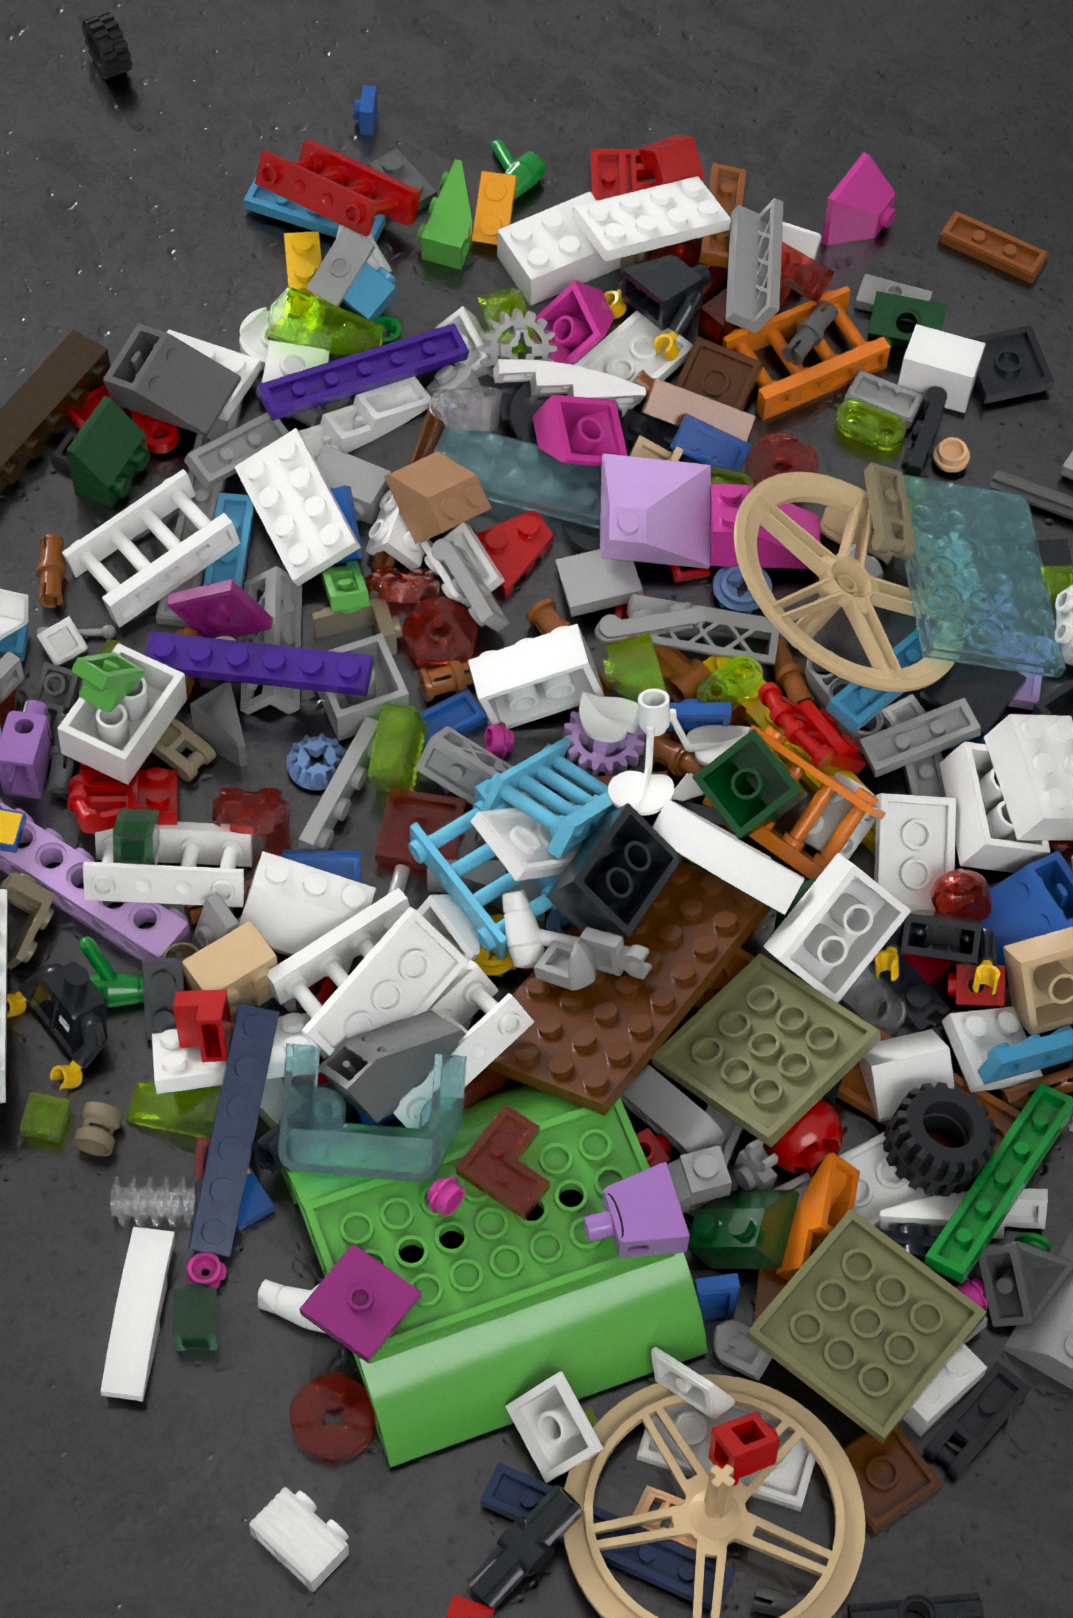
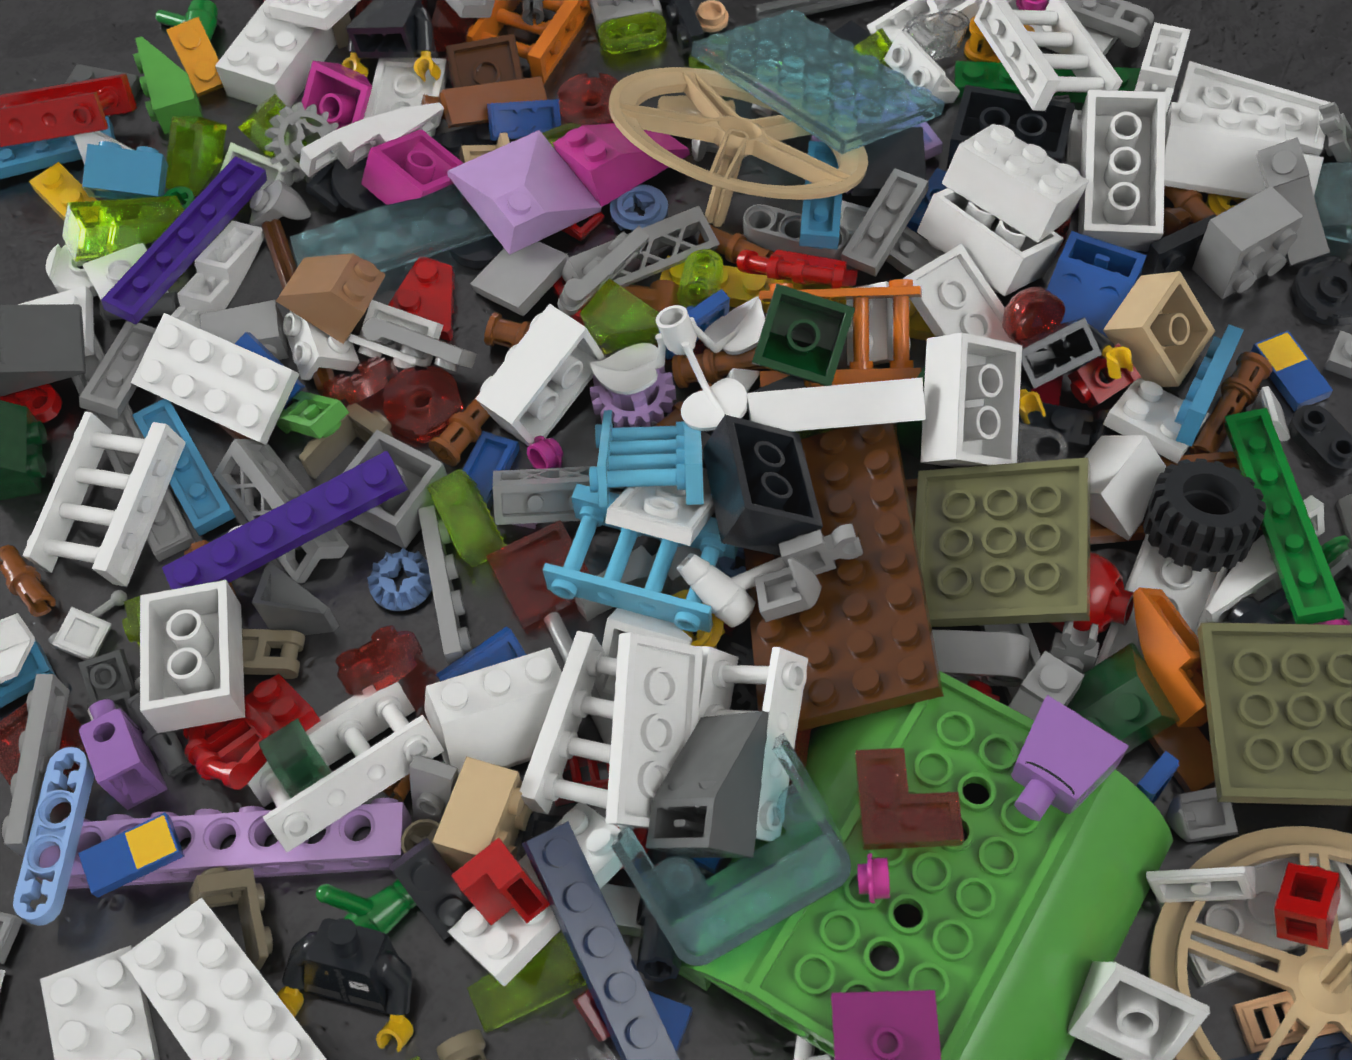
camera: 30 degrees left, 0 degrees up
bright green slope [71,652,145,713] -> none
magenta plate [167,579,273,638] -> none
light grey plate [306,227,375,309] -> none
blue plate [353,85,378,136] -> none
clear piece [429,386,502,431] -> none
dark tan plate [863,462,916,560] -> none
none -> clear neon green slope [165,116,227,196]

